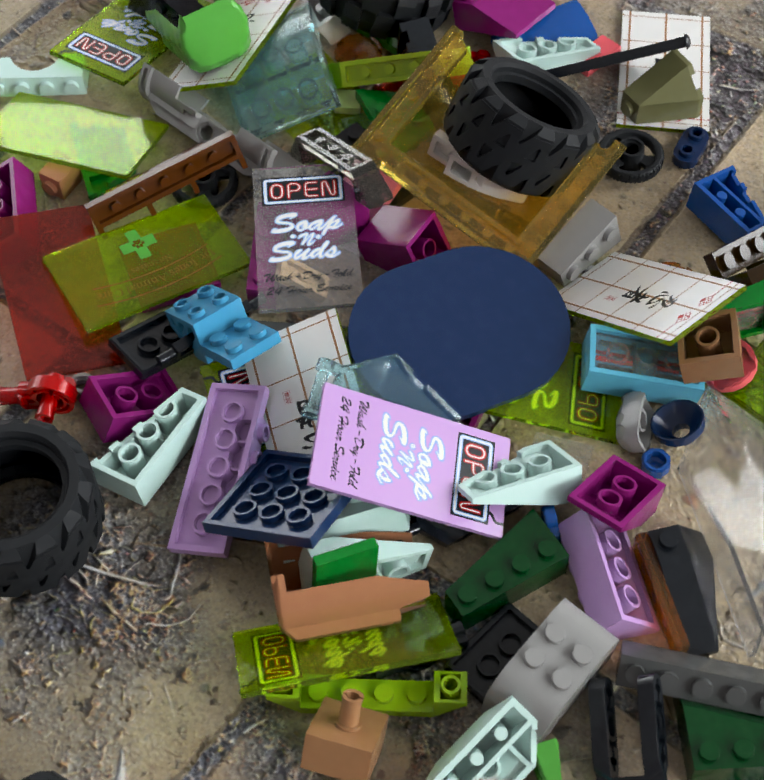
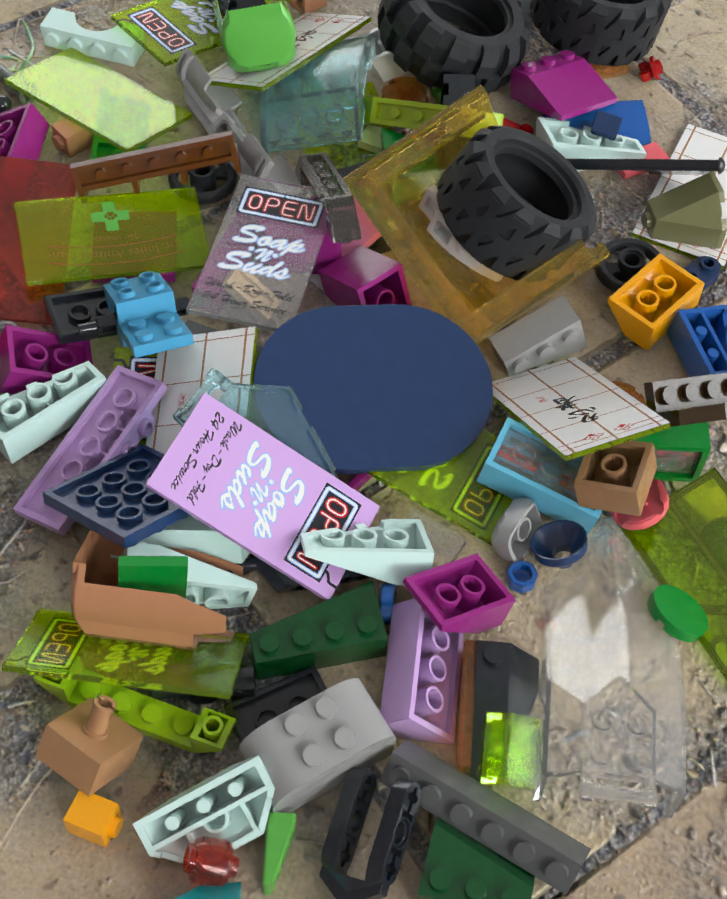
camera: 15 degrees right, 0 degrees up
none -> clear neon green brick [481,712,541,790]
none -> dark blue slope [590,110,623,141]
none -> light orange slope [607,254,705,351]

